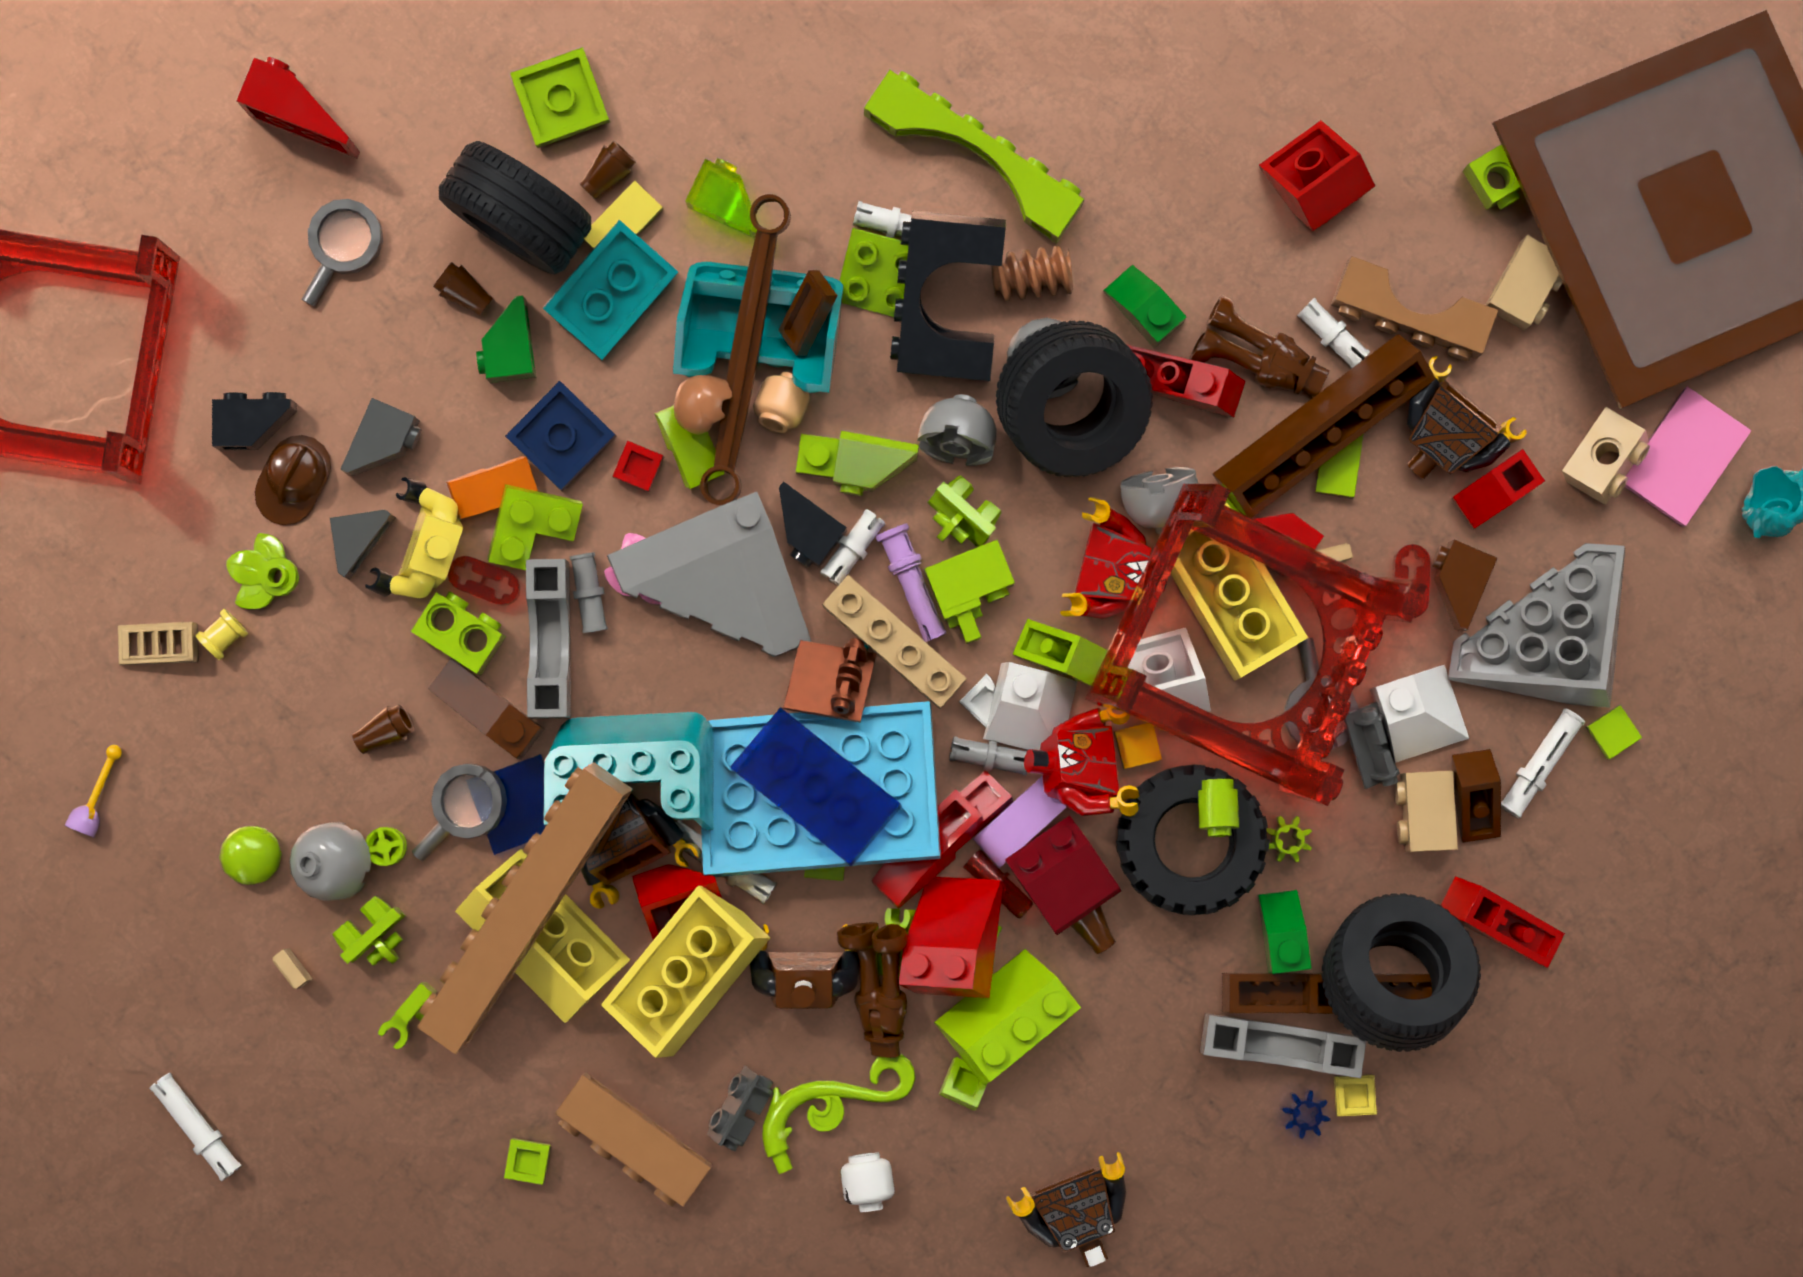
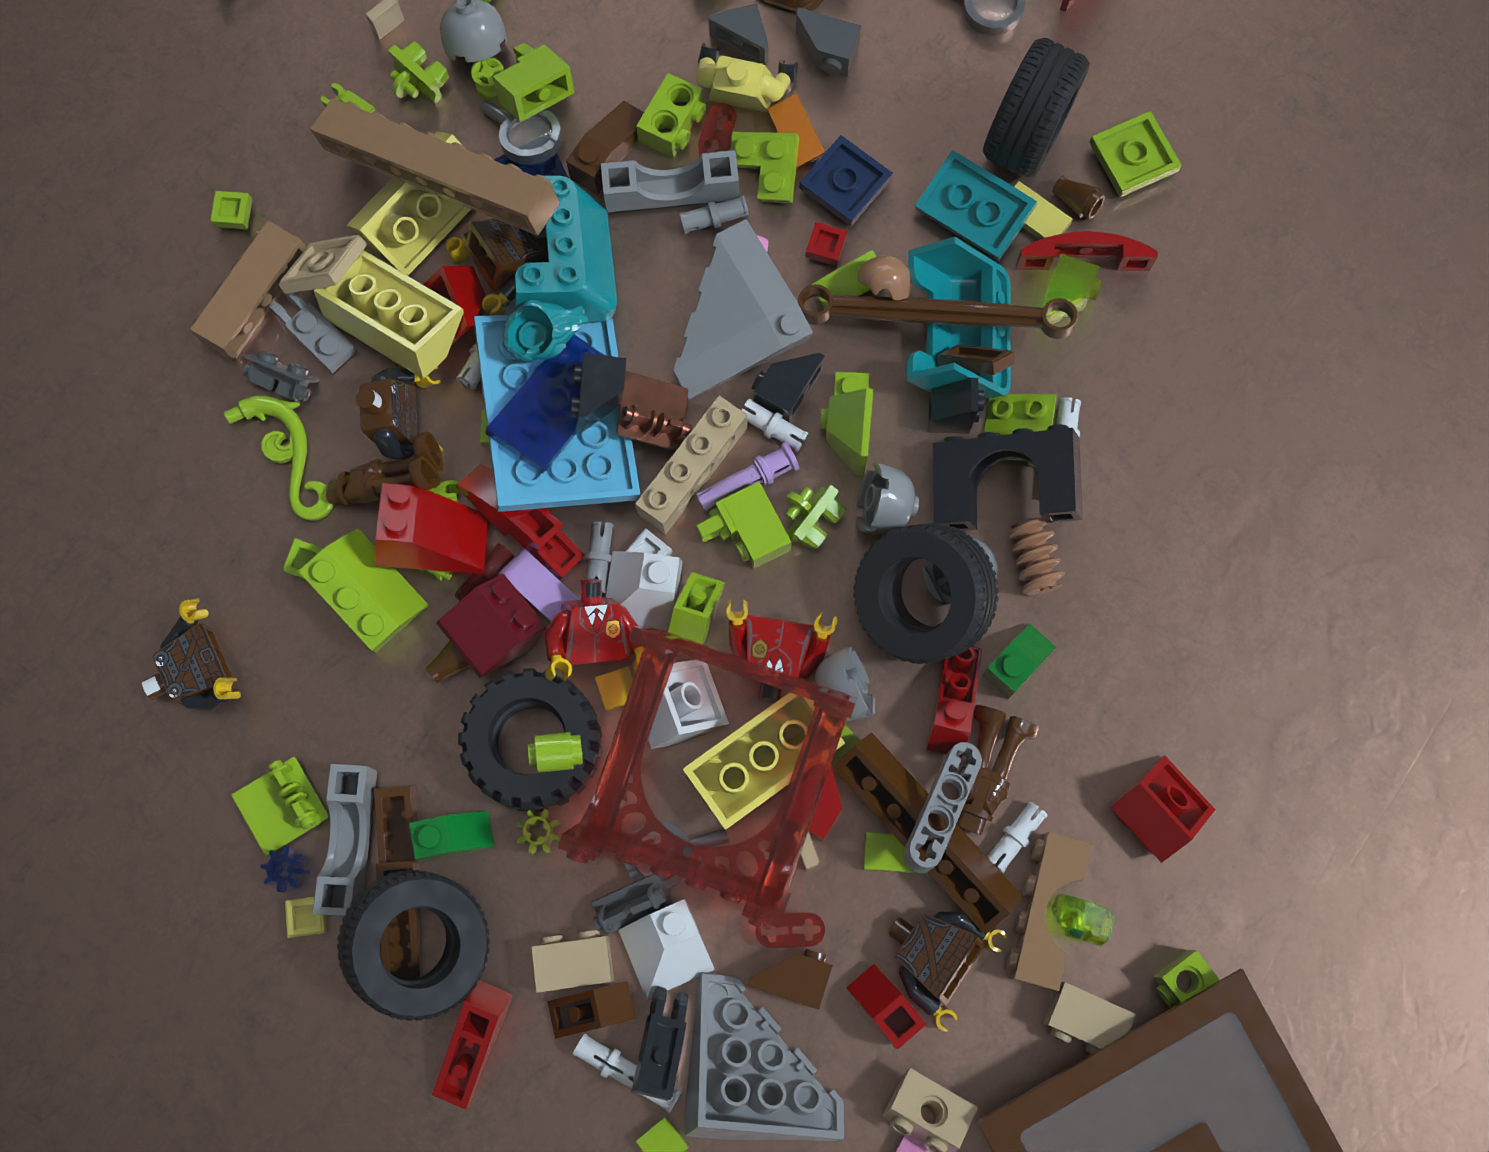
camera: 90 degrees right, 10 degrees down
reddish brown cone [352,705,414,754] -> none
reddish brown cone [433,262,493,316] -> none
green slope [476,295,537,383] -> none
light nougat head [753,372,810,433] -> none
white head [840,1152,895,1212] -> none
lime arch [864,70,1084,244] -> none
none -> lime hinge [232,756,330,857]
none -> light grey hinge [269,292,357,374]
none -> tan tile [278,234,367,294]
none -> lime hinge [493,43,575,123]
none -> teal hair [503,300,589,361]
none -> black slope [570,353,626,433]
none -> black hinge [631,986,689,1101]
none -> light grey beam [903,742,982,873]
none -> black slope [928,377,984,434]
none -> red slope [1016,231,1158,271]
none -> clear neon green rock [1051,894,1115,947]

